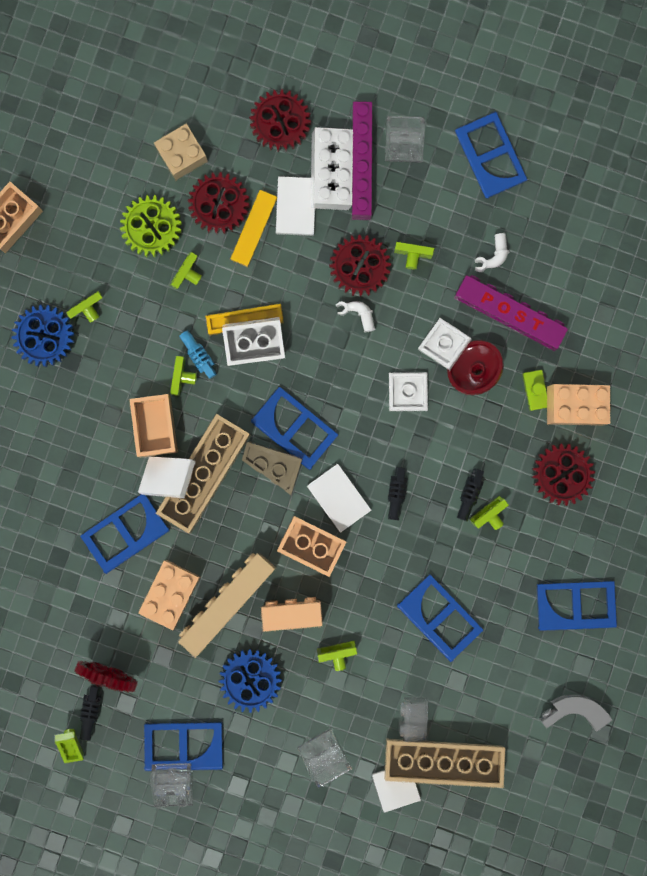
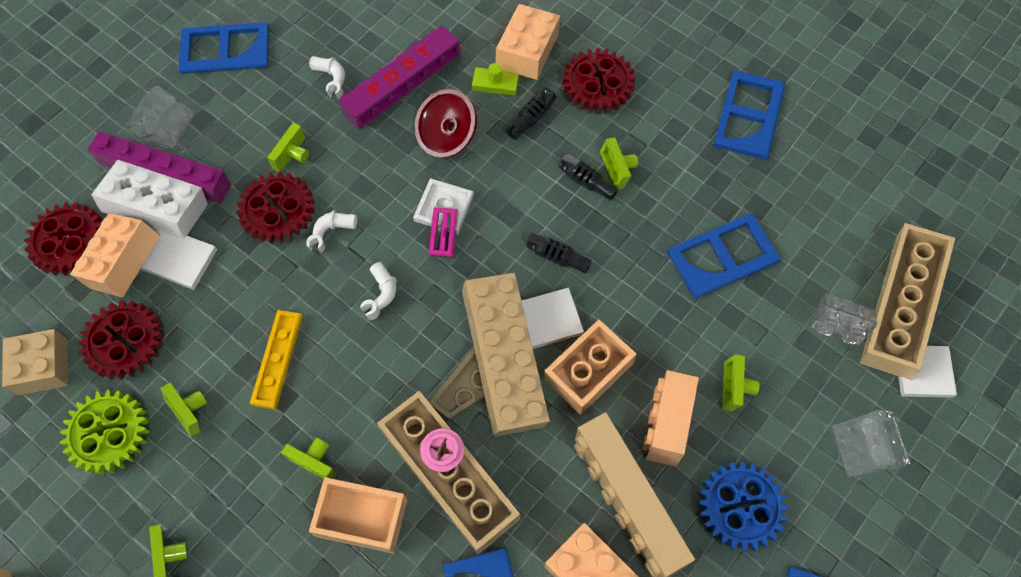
camera: 70 degrees left, 20 degrees down
white tile [138,457,195,498] -> none
dark azure hinge [179,330,217,379] -> none
white brick [222,317,285,366] -> none
yellow tile [230,190,277,267] -> none
blue window [251,386,338,470] -> none
white tile [418,318,472,370] -> none
light grey arch [539,694,612,731] -> none
none -> light nougat brick [70,213,160,298]
none -> white piece [360,262,397,320]
none -> bright pink gear [420,428,464,472]
none -> dark pink tile [429,207,458,258]
none -> tan brick [462,273,550,437]
none -> black hinge [506,87,556,140]

